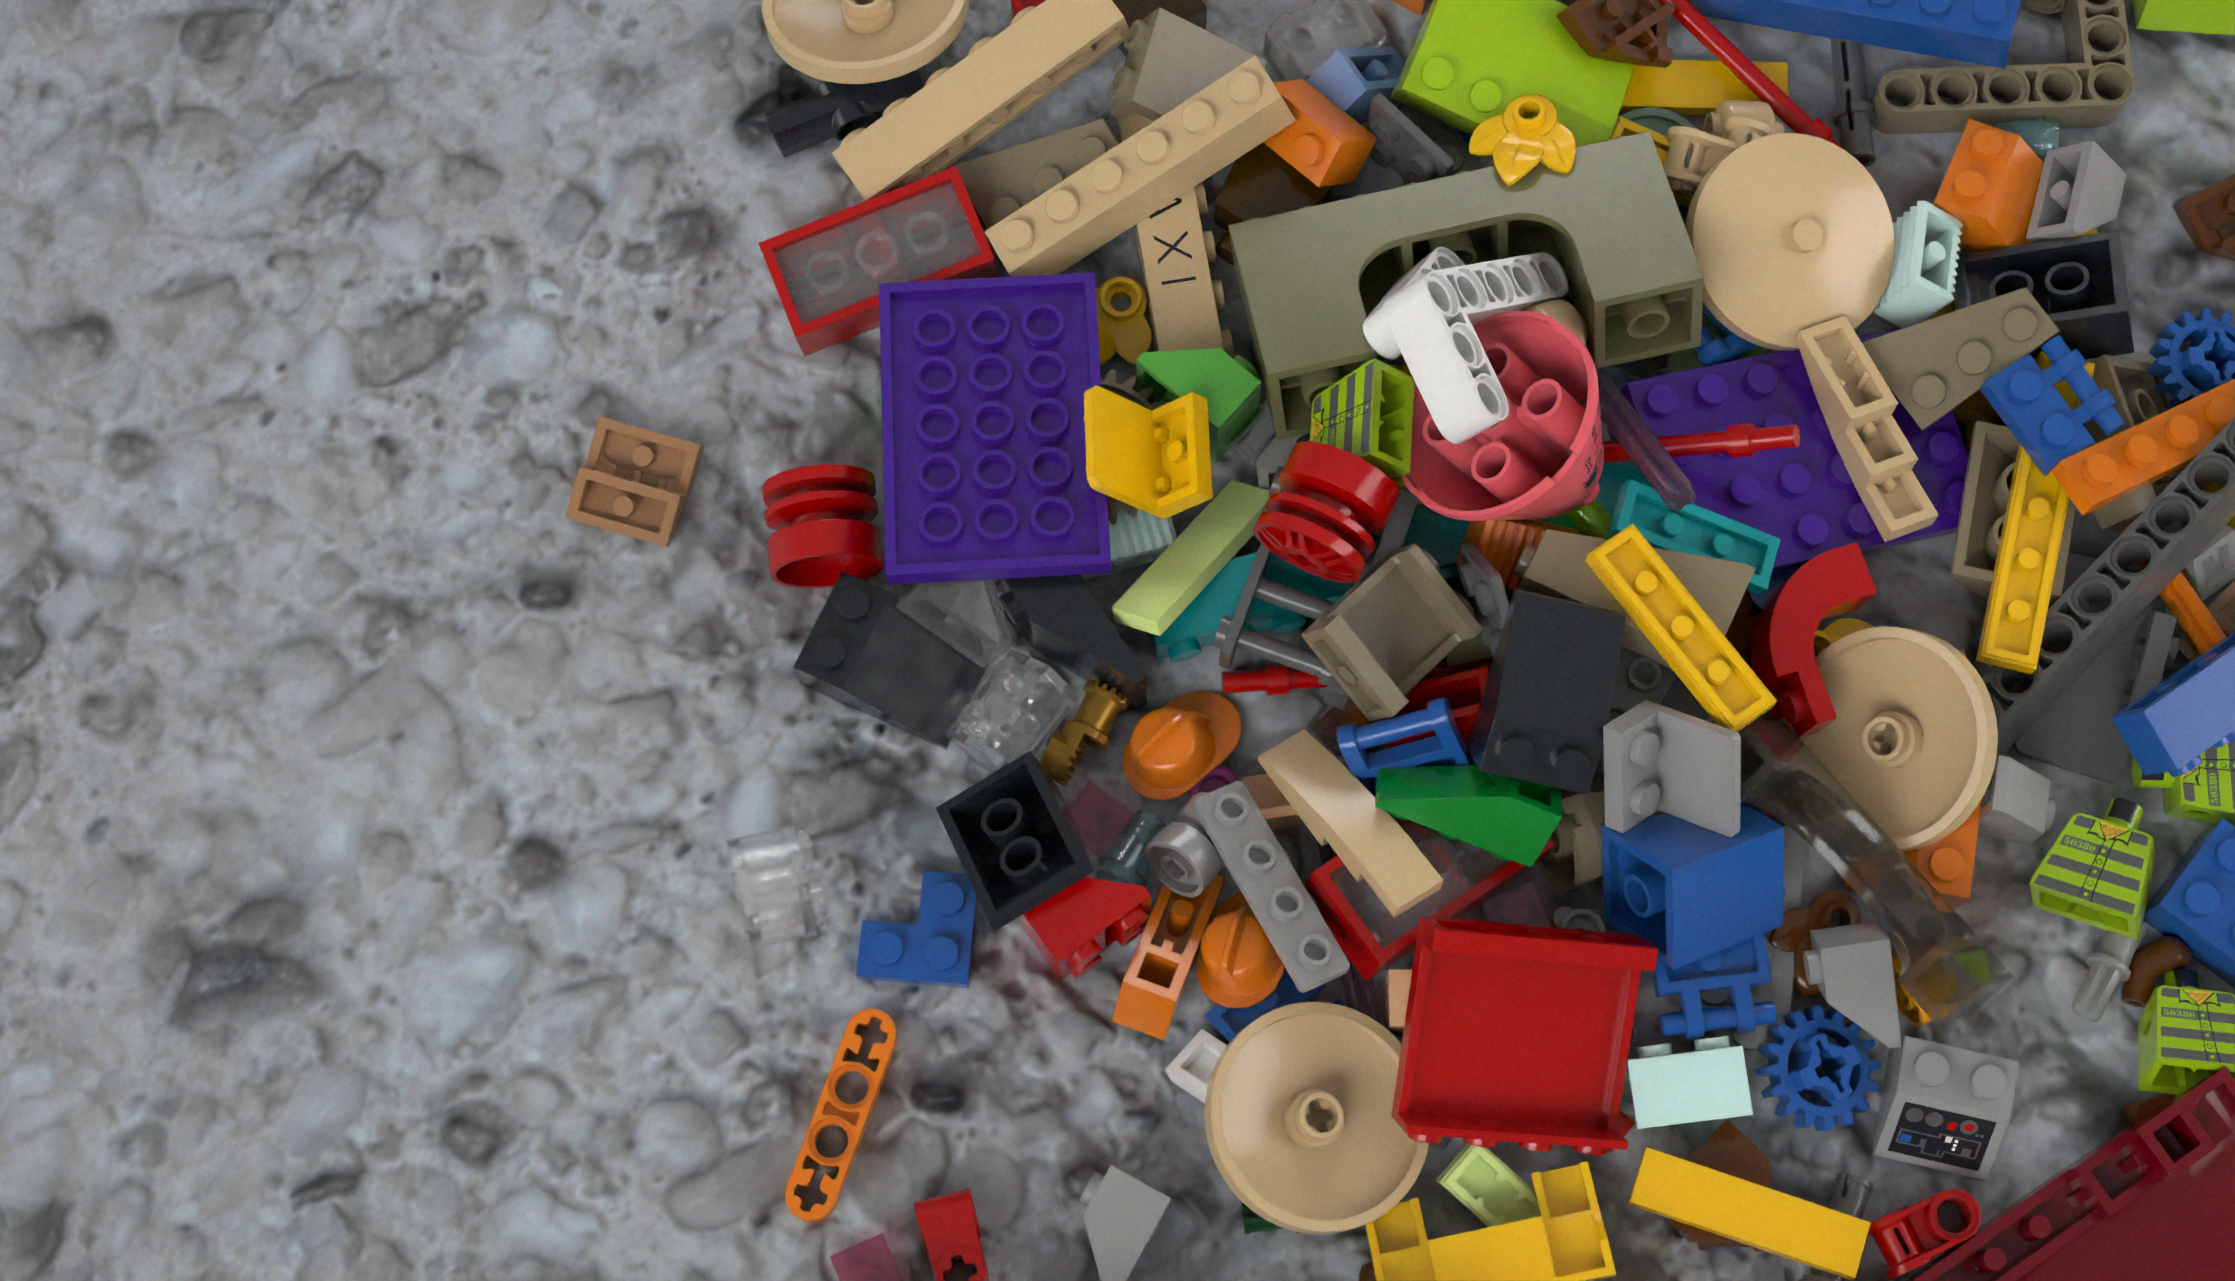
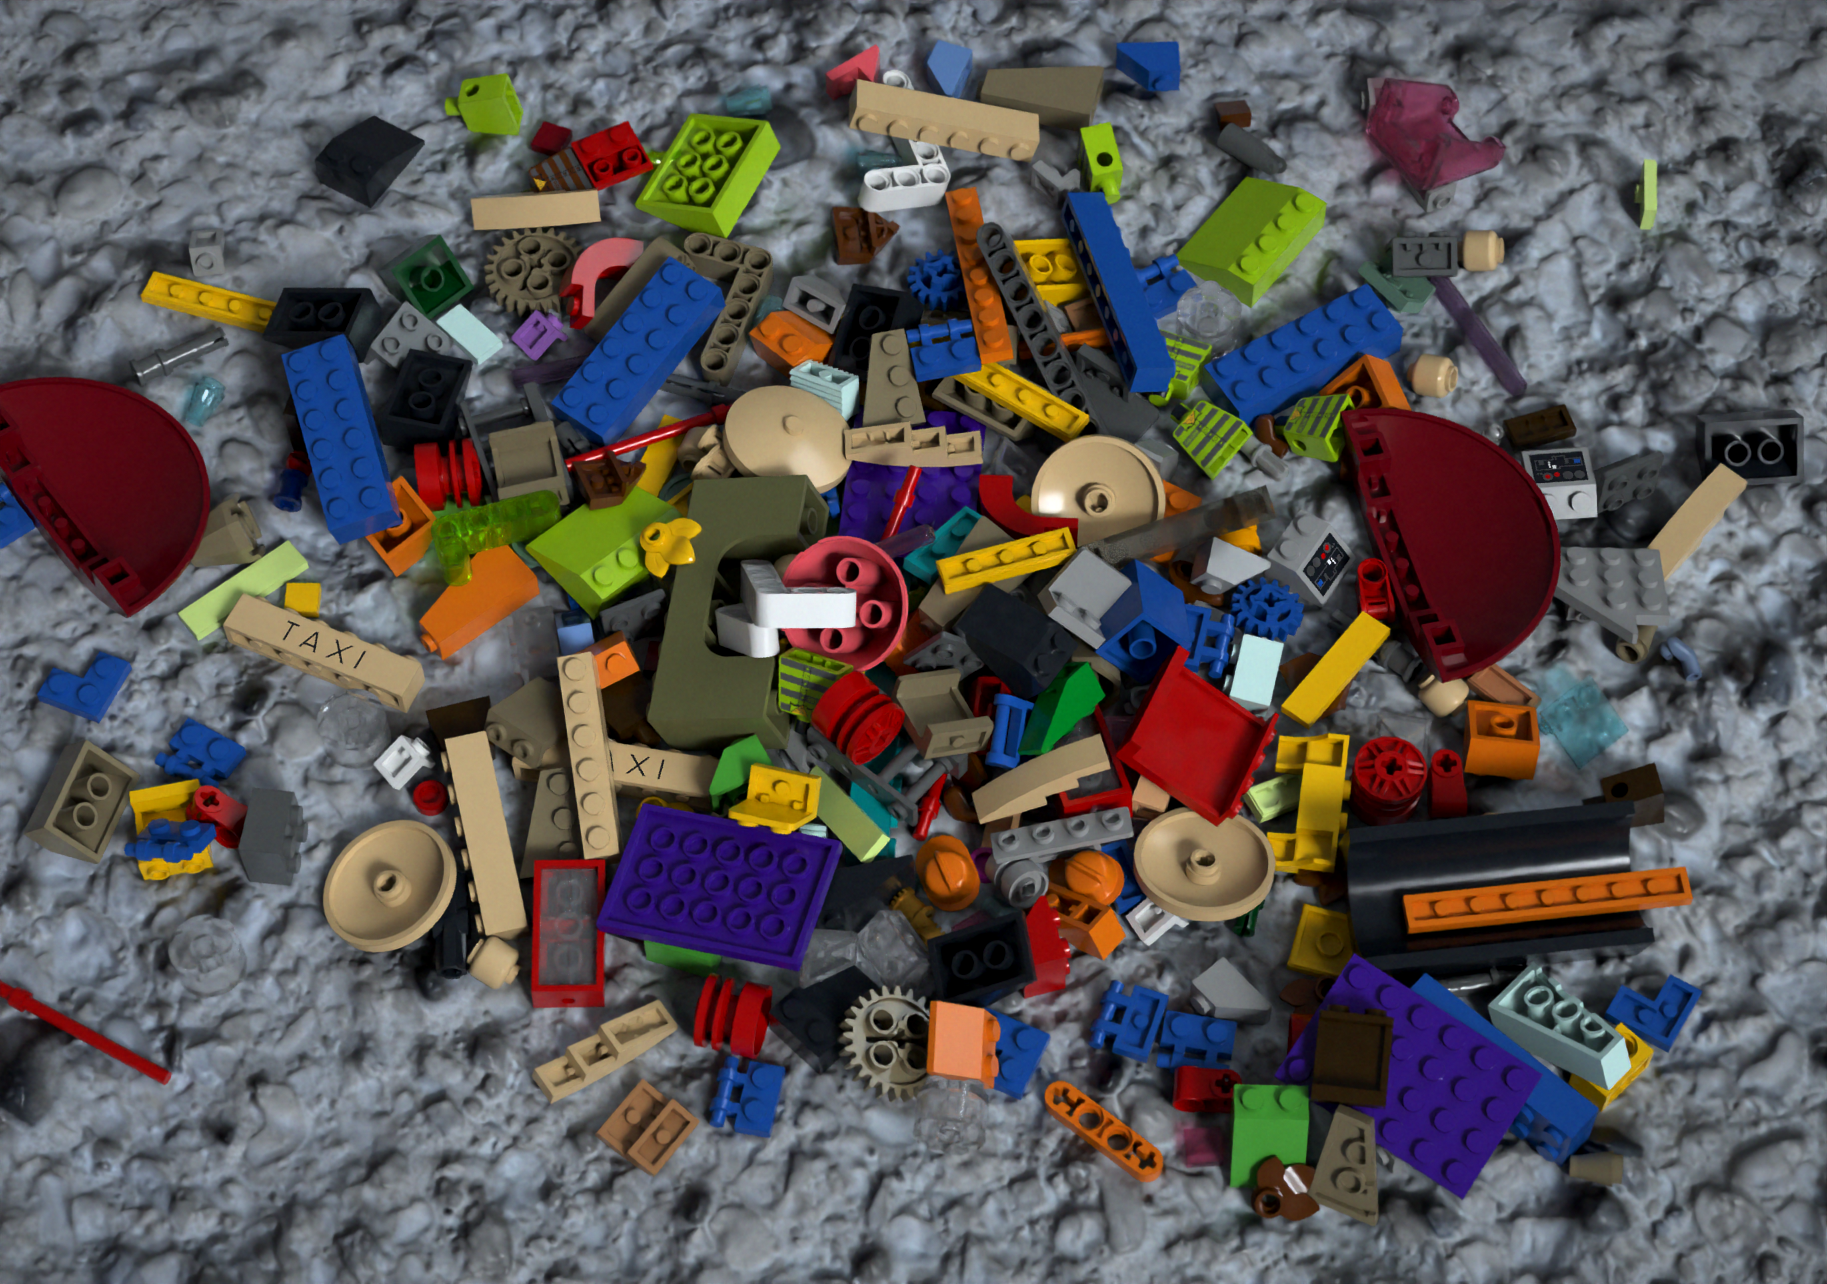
camera: 70 degrees left, 15 degrees down
none -> tan head [466,936,522,989]
none -> tan slope [532,999,678,1104]
none -> blue plate [709,1056,785,1138]
none -> dark tan gear [837,985,938,1103]
none -> orange slope [927,1001,1000,1091]
none -> reddish brown arm [944,785,986,826]
none -> clear slope [990,436,1041,498]
none -> blue plate [1088,980,1169,1063]
none -> blue plate [1156,1010,1237,1079]

